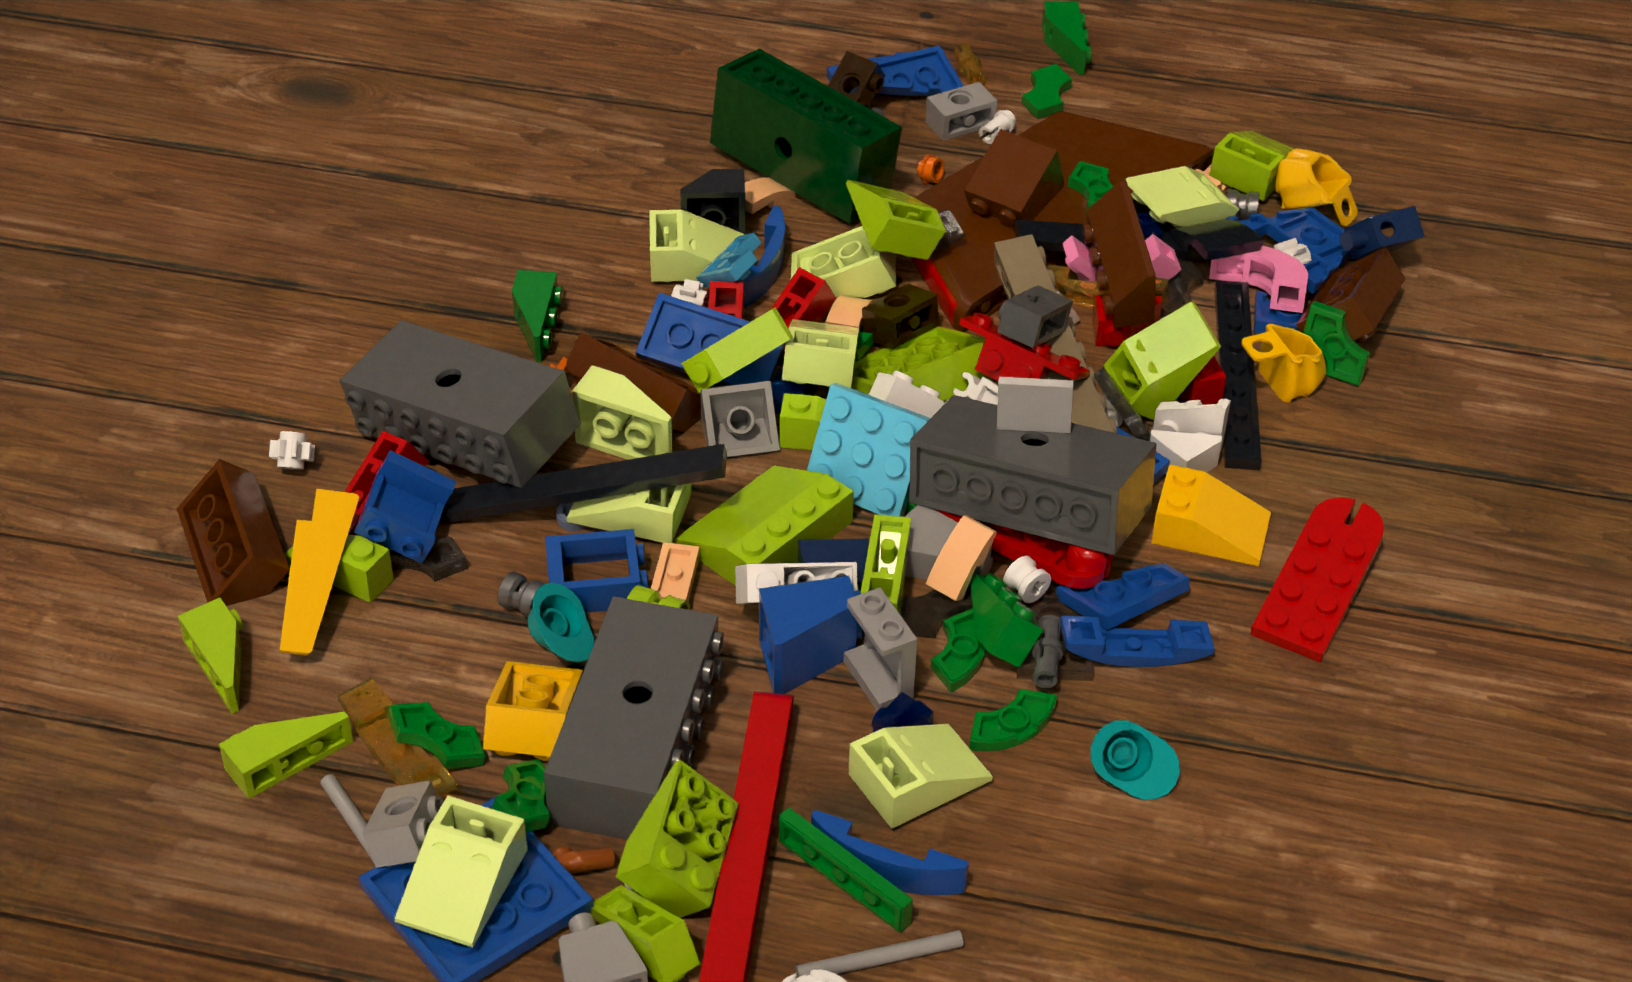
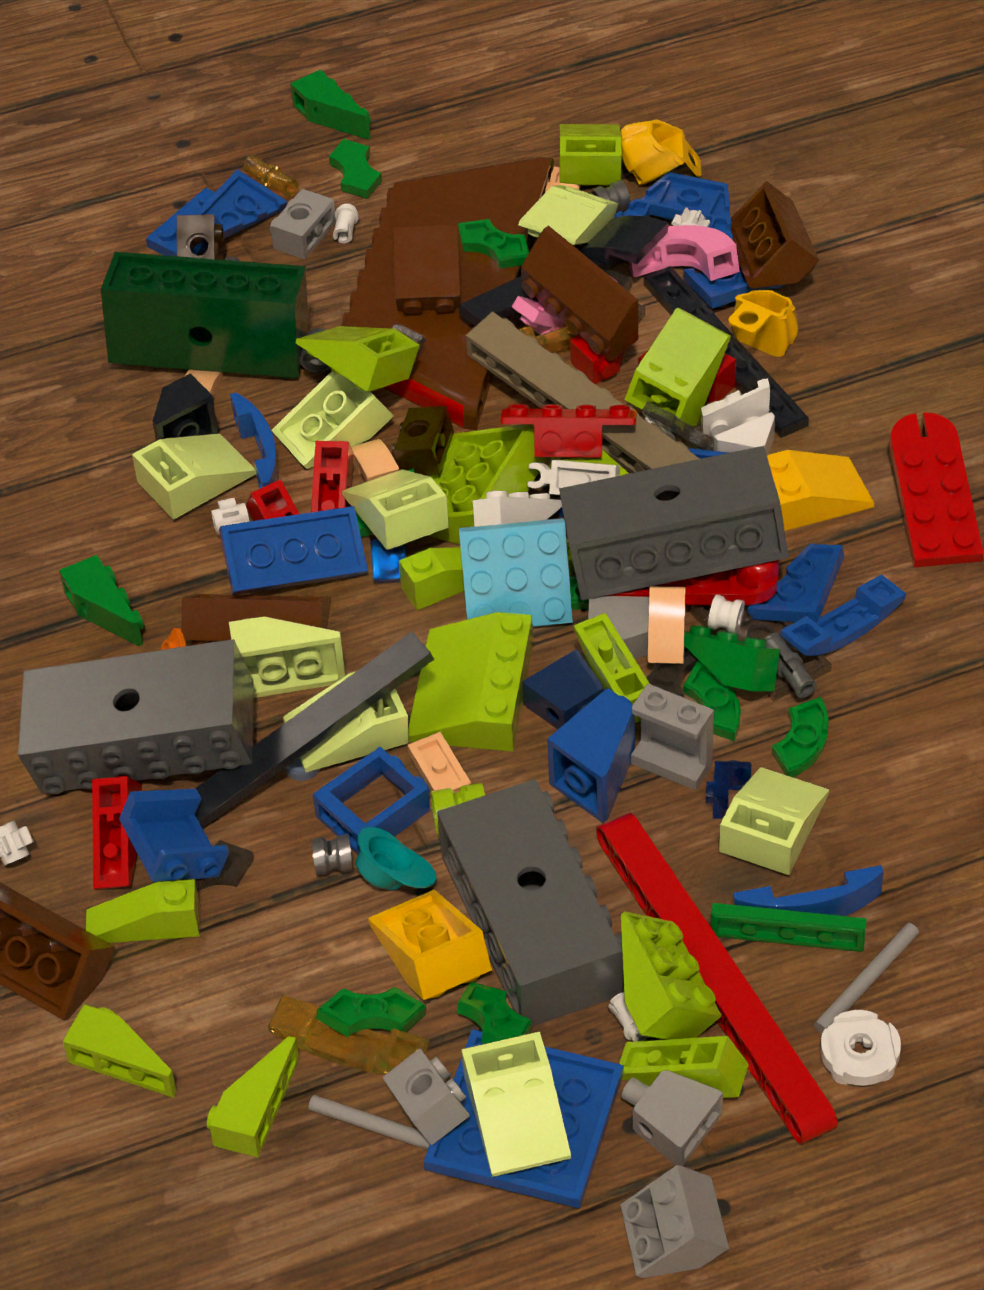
camera: 30 degrees left, 5 degrees up
yellow wedge [279,489,359,656] -> none
dark orange arm [552,846,615,875] -> none
lime slope [681,307,793,393] -> none
dark azure plate [696,233,762,288] -> none
light grey slope [701,381,780,457] -> none
white slope [735,562,858,604] -> none
orange plate [917,154,945,185] -> none
dark grey brick [997,285,1073,348] -> none
light grey slope [997,377,1073,433] -> none
teal piece [1090,720,1180,800] -> none
green tile [1303,301,1370,386] -> none
dark blue torso [1340,206,1425,260] -> none

